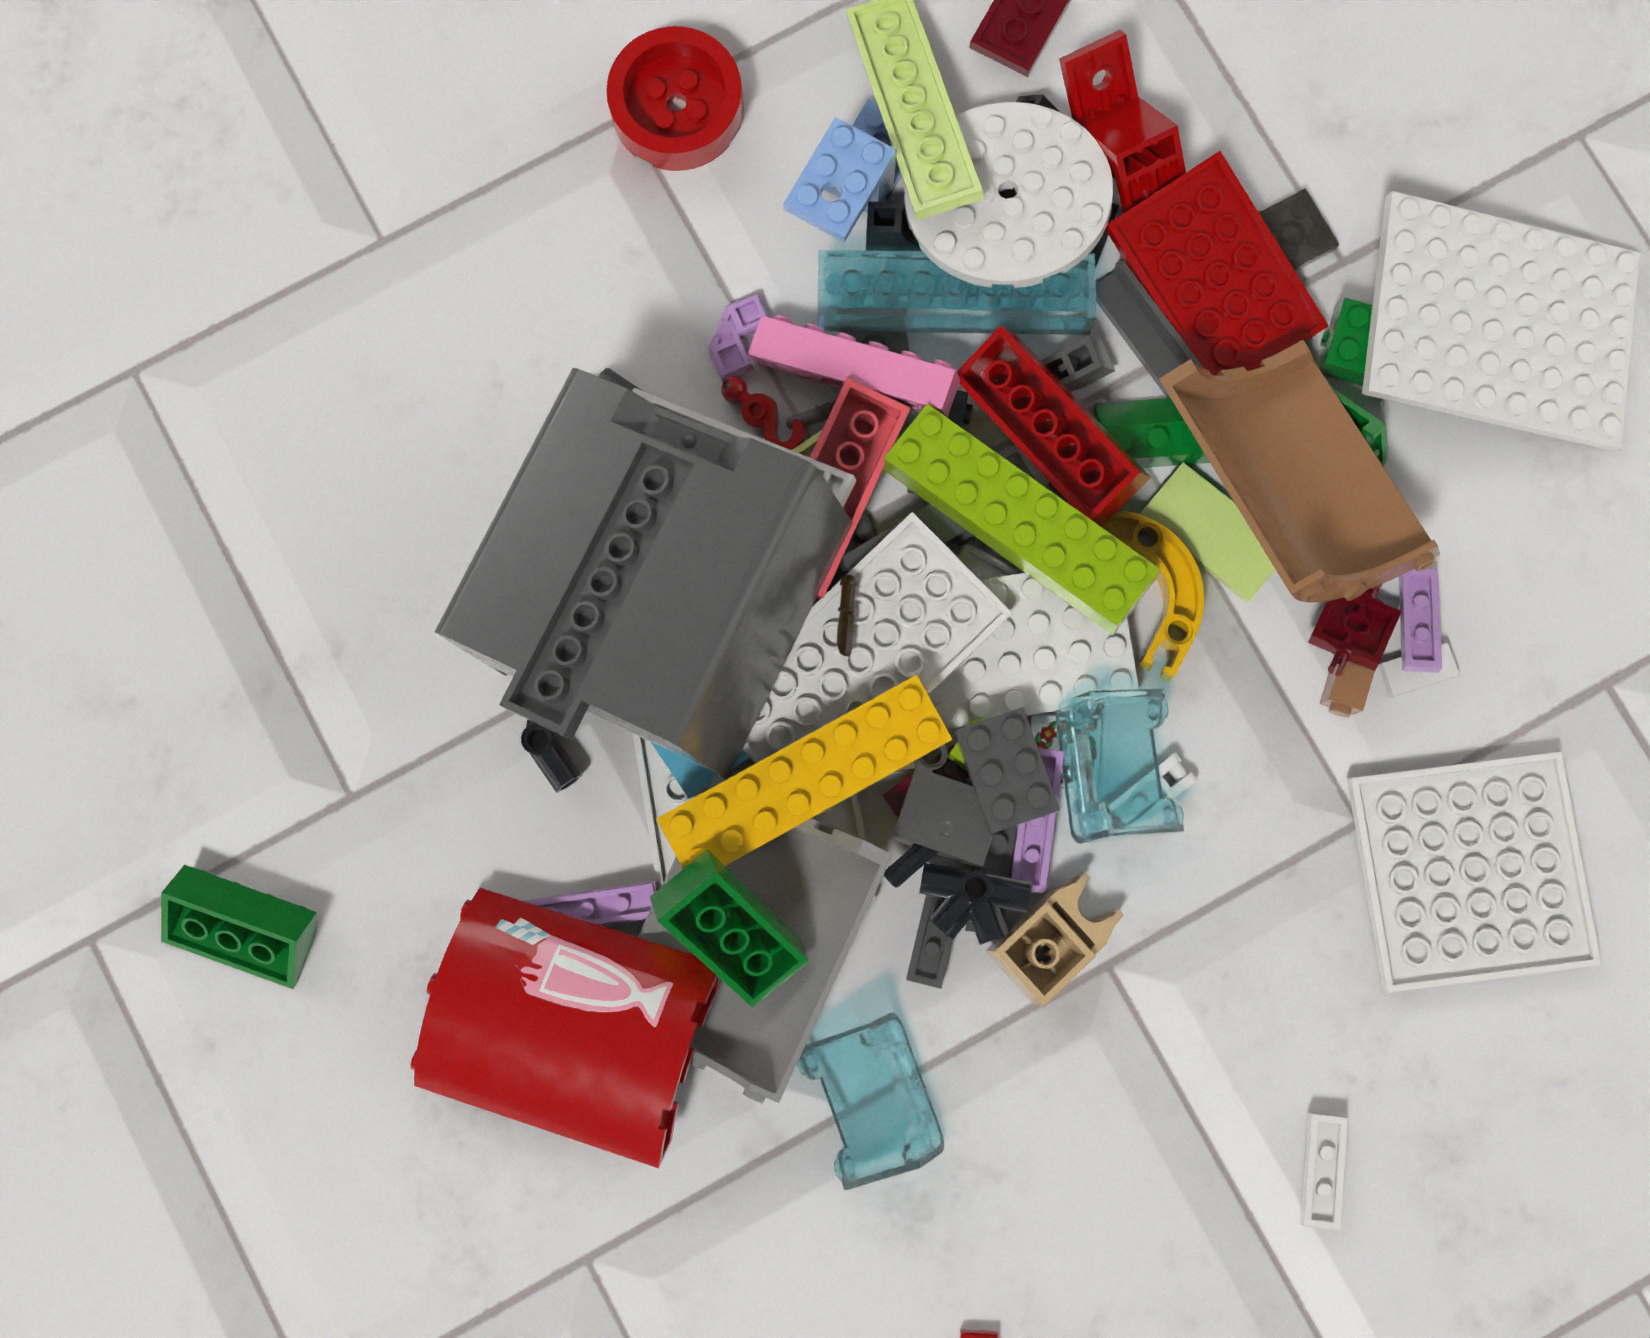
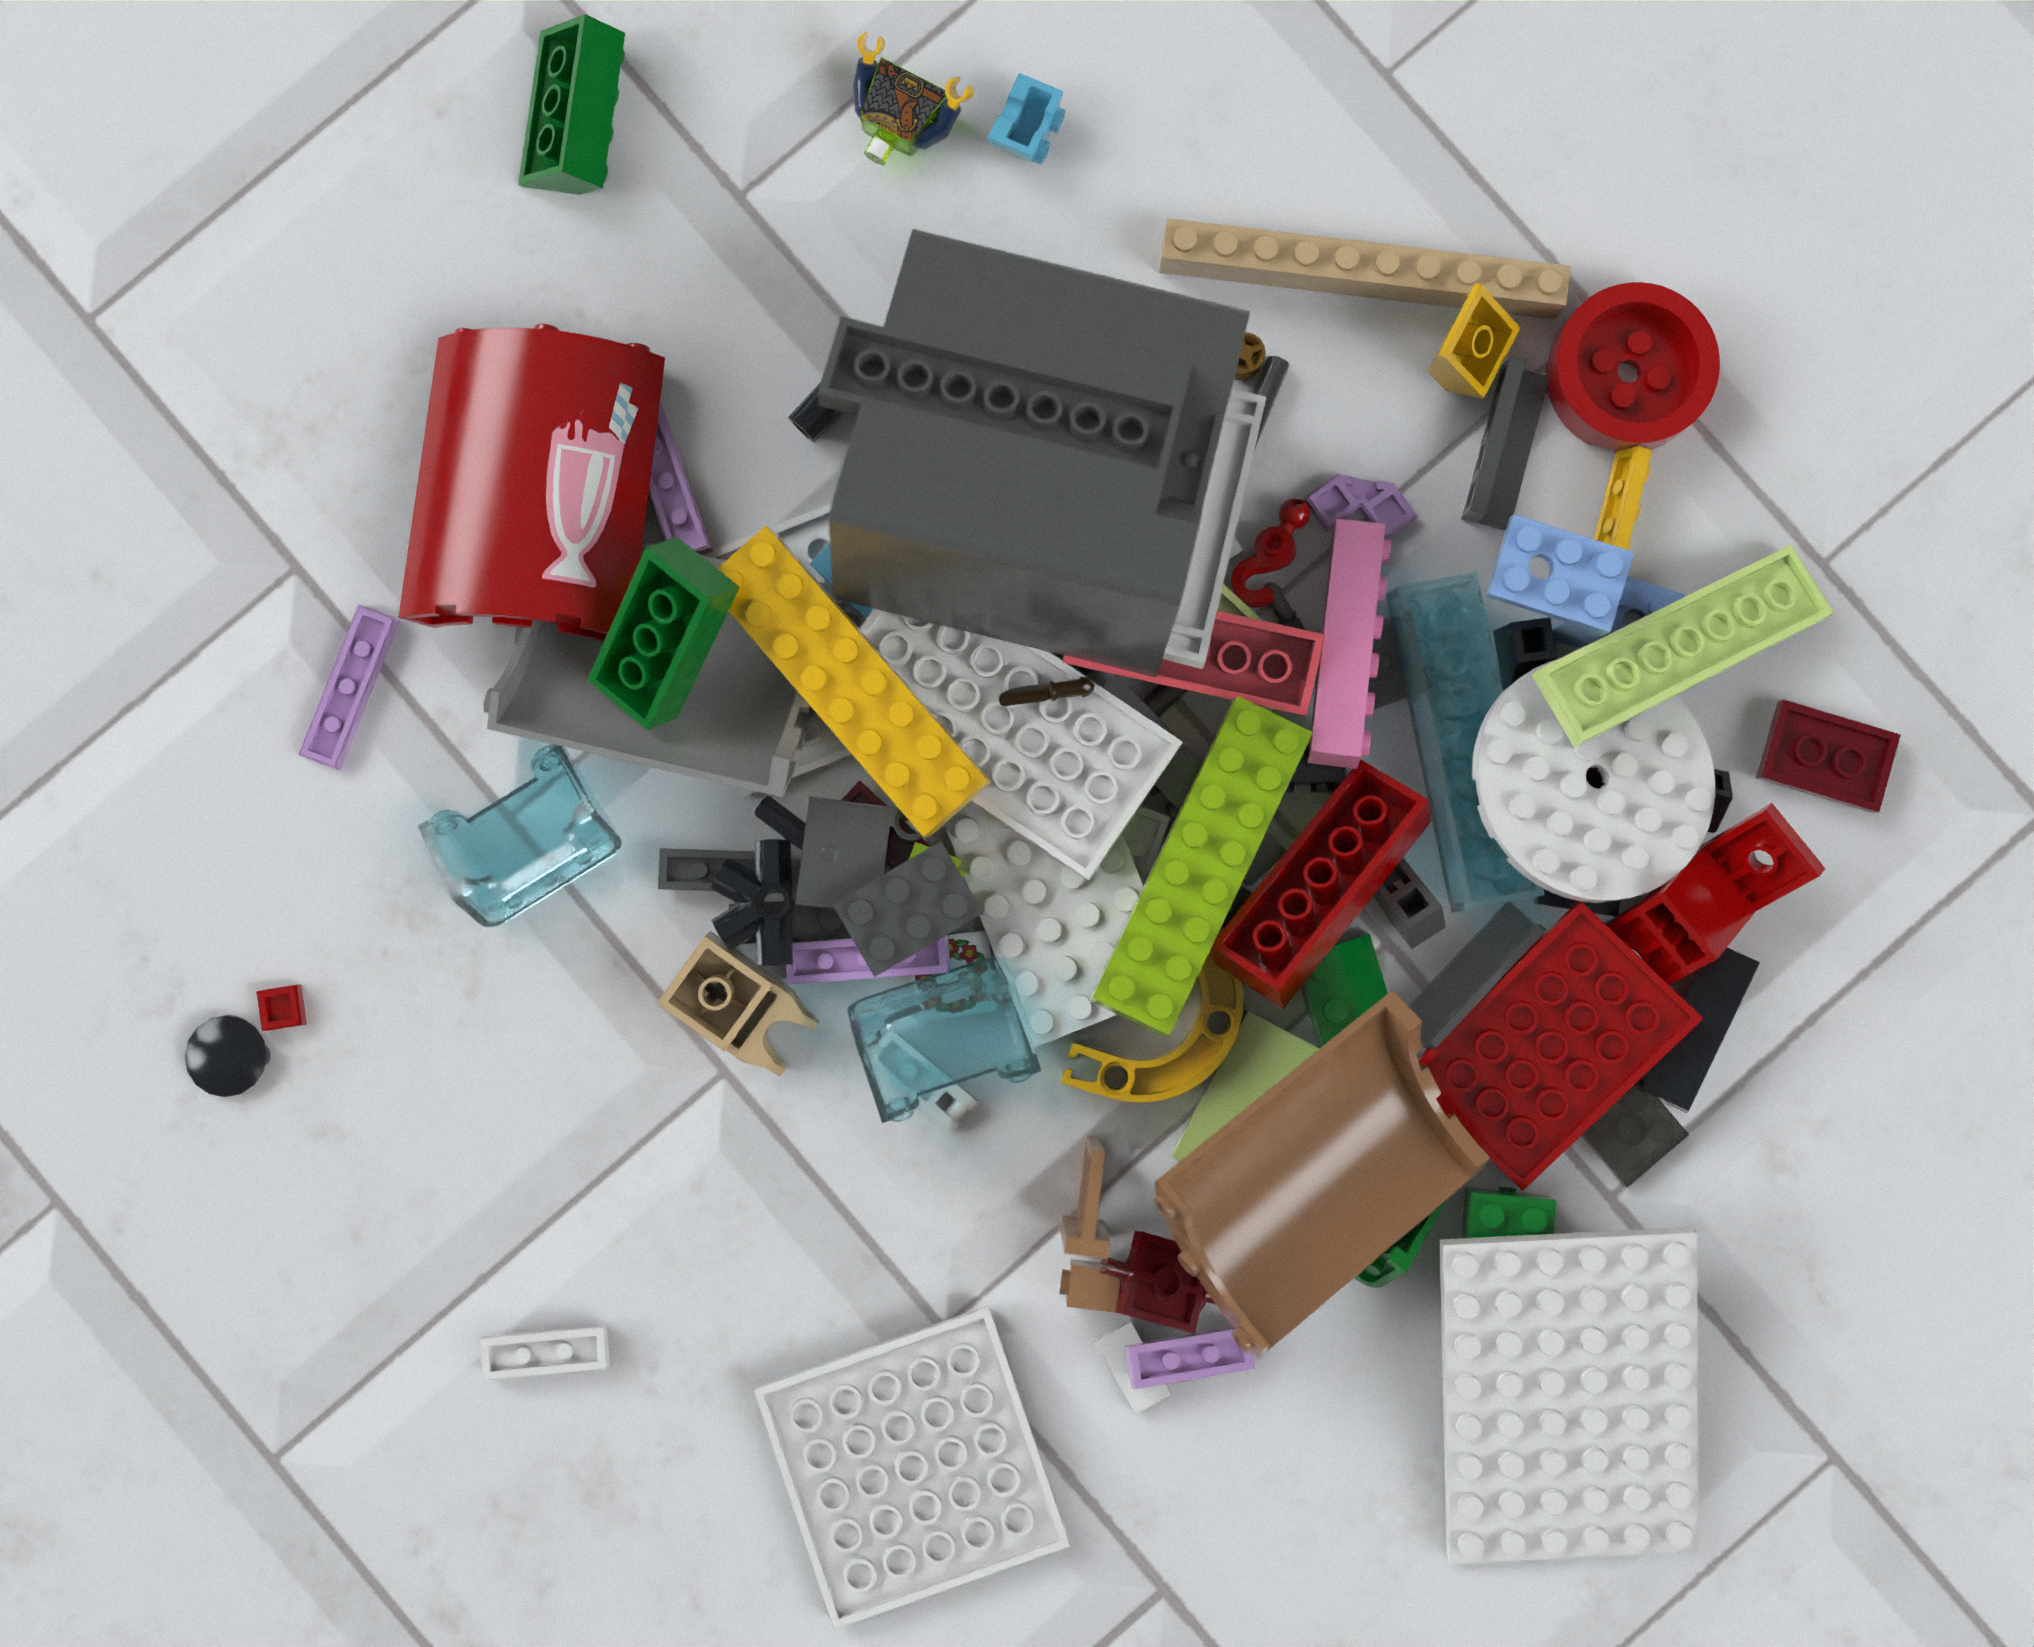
camera: 75 degrees right, 5 degrees up
none -> lavender tile [298,604,400,770]
none -> torso [853,31,974,165]
none -> medium azure cylinder [988,73,1066,165]
none -> medium nougat fence [1061,1136,1110,1259]
none -> tan brick [1159,218,1571,319]
none -> yellow slope [1427,283,1520,398]
none -> dark grey panel [1461,356,1548,530]
none -> yellow plate [1594,446,1652,551]
none -> black panel [1643,948,1760,1113]

